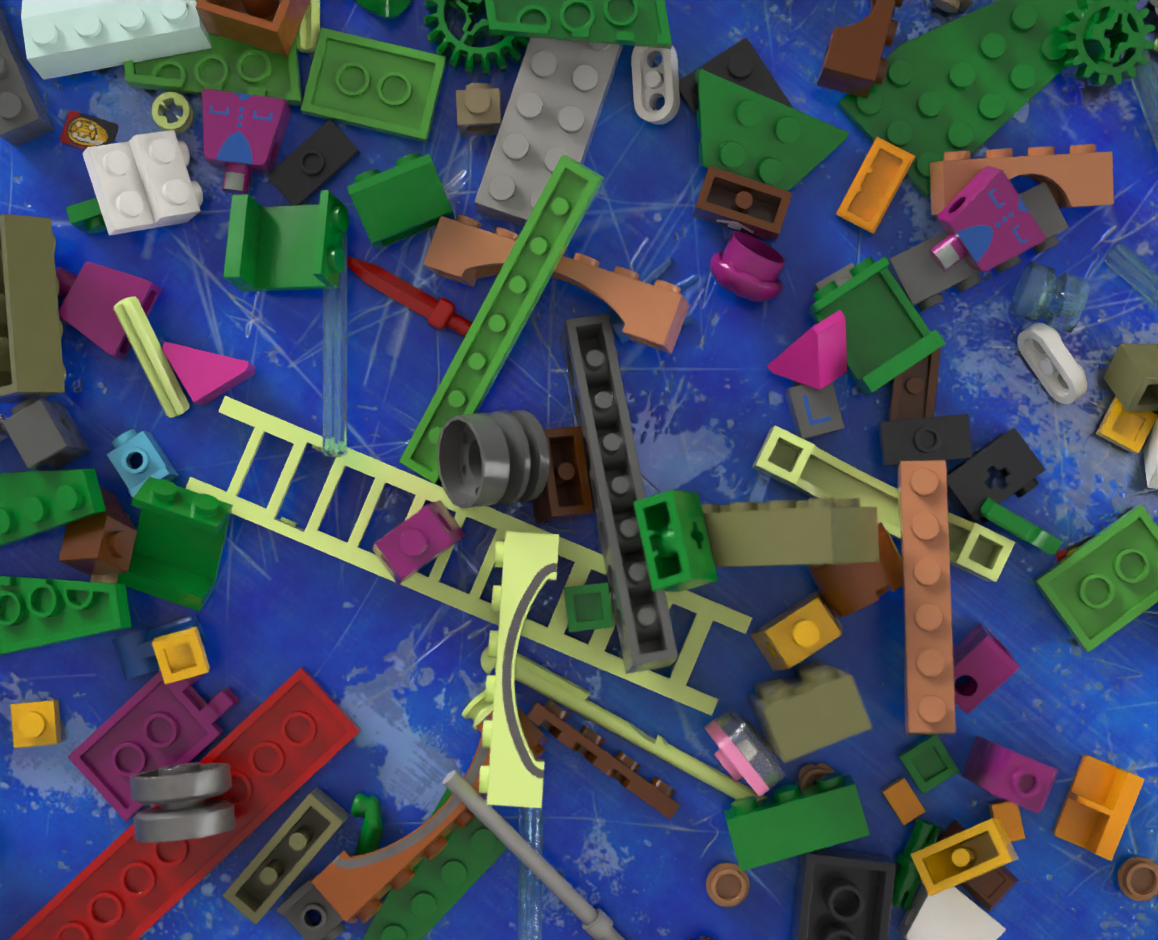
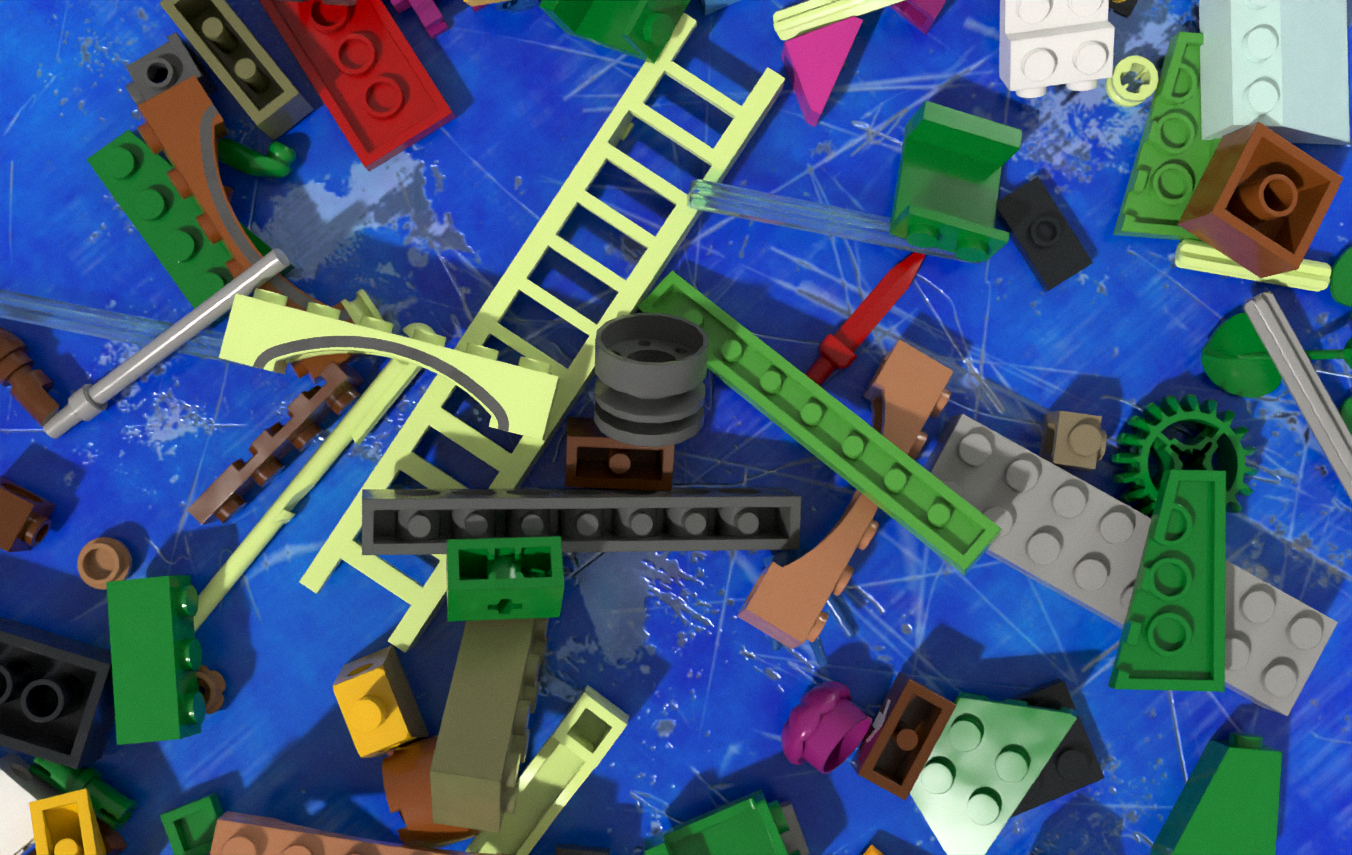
camera: 90 degrees right, 0 degrees up
magenta torso [202,89,292,195] -> none
bright green plate [300,27,447,143] -> none
green slope [346,153,455,250] -> none
magenta torso [372,500,466,585] -> none
green plate [564,582,613,632] -> none
white plate [631,45,680,125] -> none
piece [704,706,786,797] -> none
olive brick [747,660,873,763] -> none
dark pink slope [767,310,847,390] -> none
dark grey brick [784,381,845,440] -> none
light orange piece [880,777,926,825] -> none

